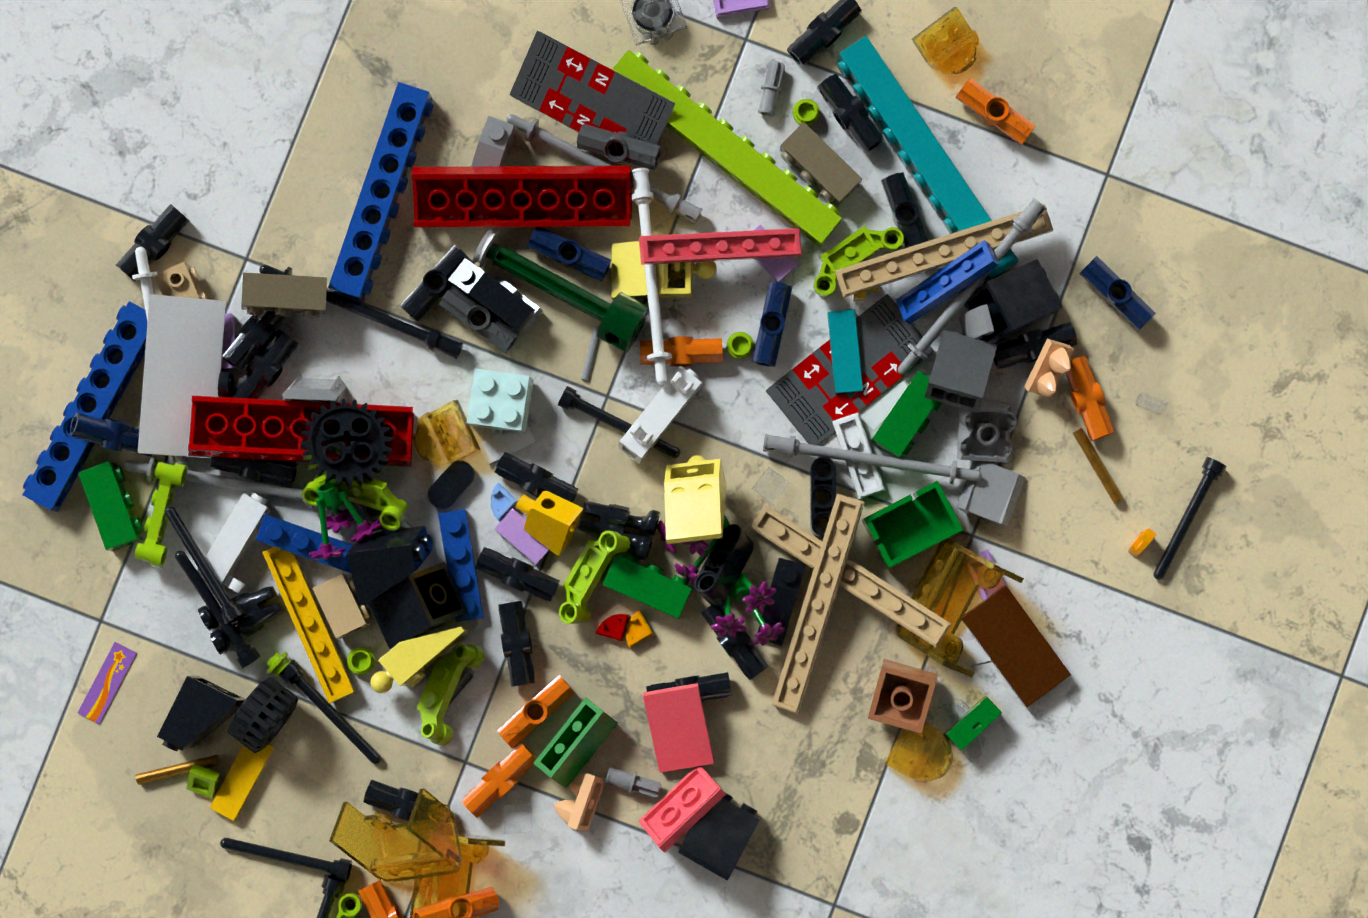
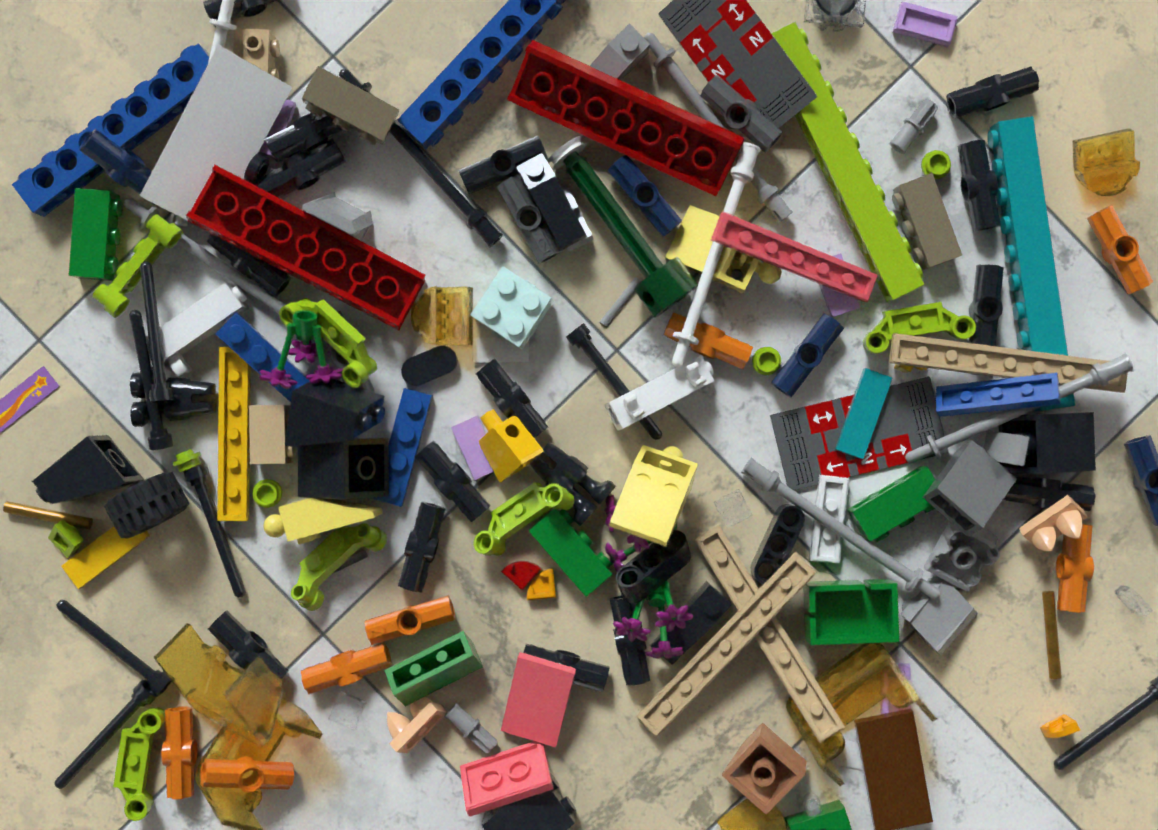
camera: 25 degrees right, 5 degrees up
black gear [300,399,392,488] -> none
light blue tile [491,482,518,521] -> none

